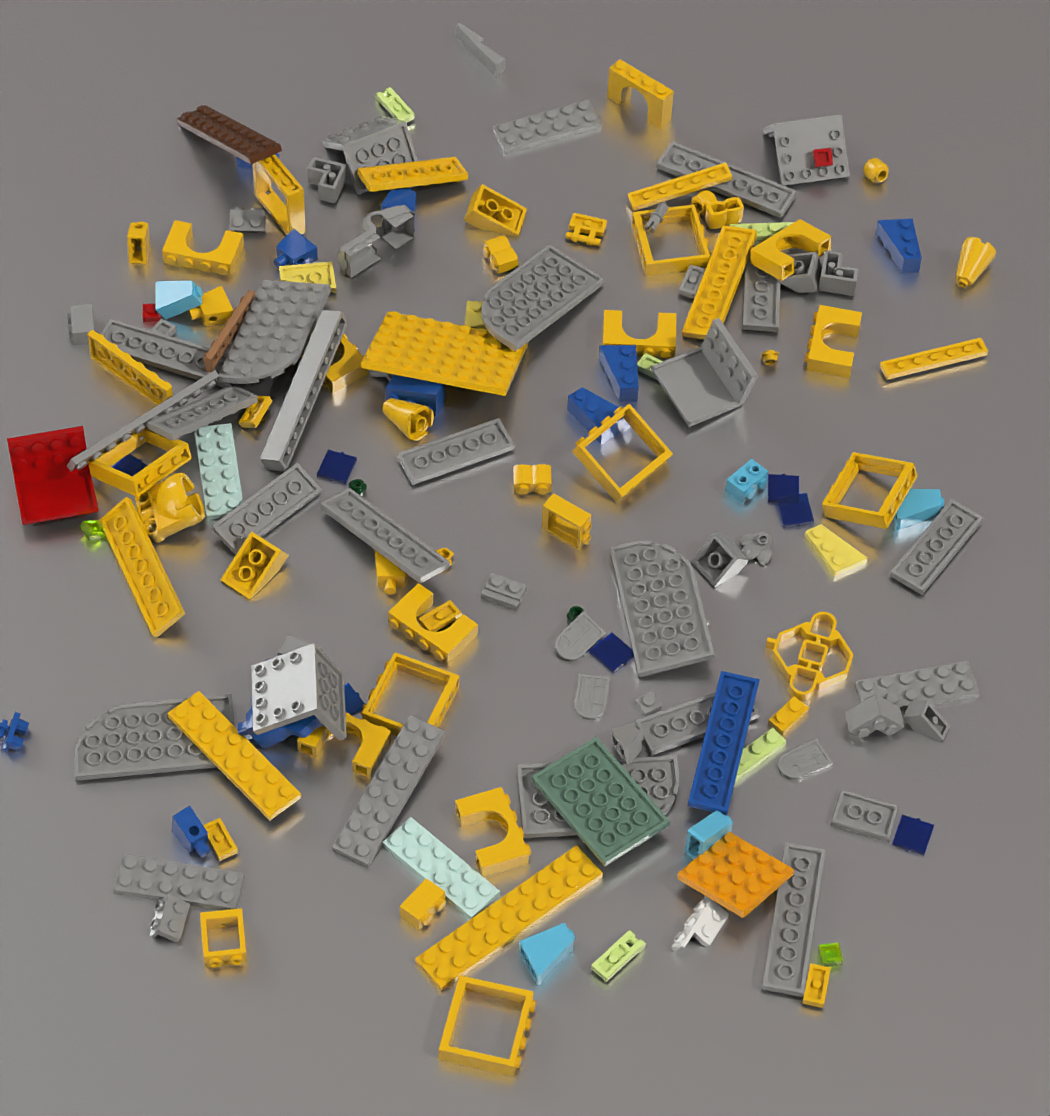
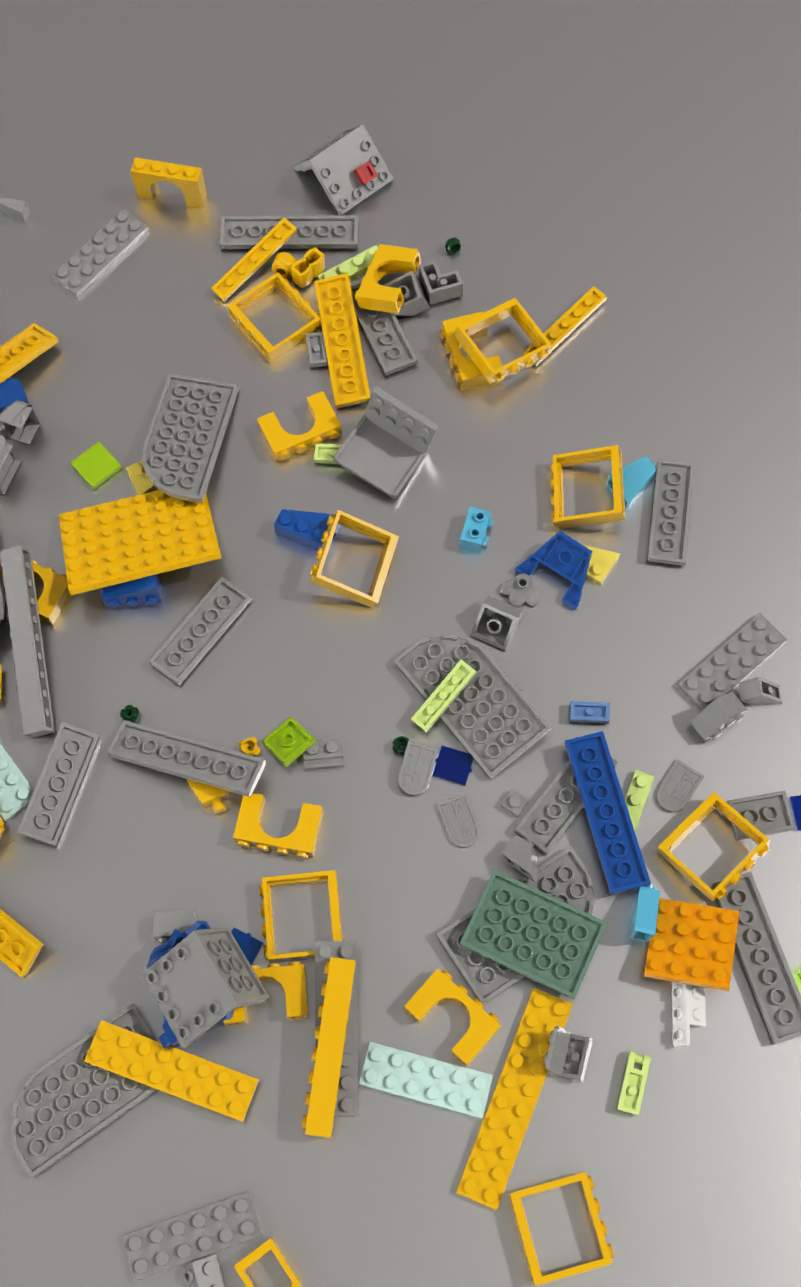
camera: 25 degrees left, 15 degrees up
blue torso [172,806,211,857] -> none
yellow plate [203,818,238,861] -> none
yellow slope [220,531,289,600] -> none
clear blue piece [317,450,357,484] -> none
yellow cone [383,398,434,441] -> none
yellow brick [400,878,446,930] -> none
yellow plate [419,600,462,632] -> none
yellow slope [464,184,527,237] -> none
yellow brick [483,235,518,274] -> none
yellow brick [513,464,551,495] -> none
medium azure slope [519,923,575,985] -> none
yellow window [541,493,592,550] -> none
yellow plate [565,213,607,246] -> none
blue wedge [598,345,639,402] -> none
light grey axle [644,202,668,234] -> none
yellow plate [760,350,779,365] -> none
yellow piece [766,612,854,701] -> none
clear blue piece [768,473,799,505] -> none
yellow plate [768,696,809,736] -> none
clear blue piece [776,493,814,528] -> none
yellow head [863,158,889,184] -> none
blue wedge [875,218,922,273] -> none
yellow cone [955,237,996,288] -> none
none -> lime tile [70,442,122,490]
none -> lime tile [262,717,316,767]
none -> yellow brick [302,957,356,1138]
none -> yellowish green plate [411,659,477,733]
none -> dark green plate [445,237,461,254]
none -> yellow window [454,298,552,384]
none -> blue wing [515,531,593,609]
none -> light grey bracket [544,1026,593,1082]
none -> medium blue plate [570,701,610,724]
none -> yellow window [658,792,770,902]

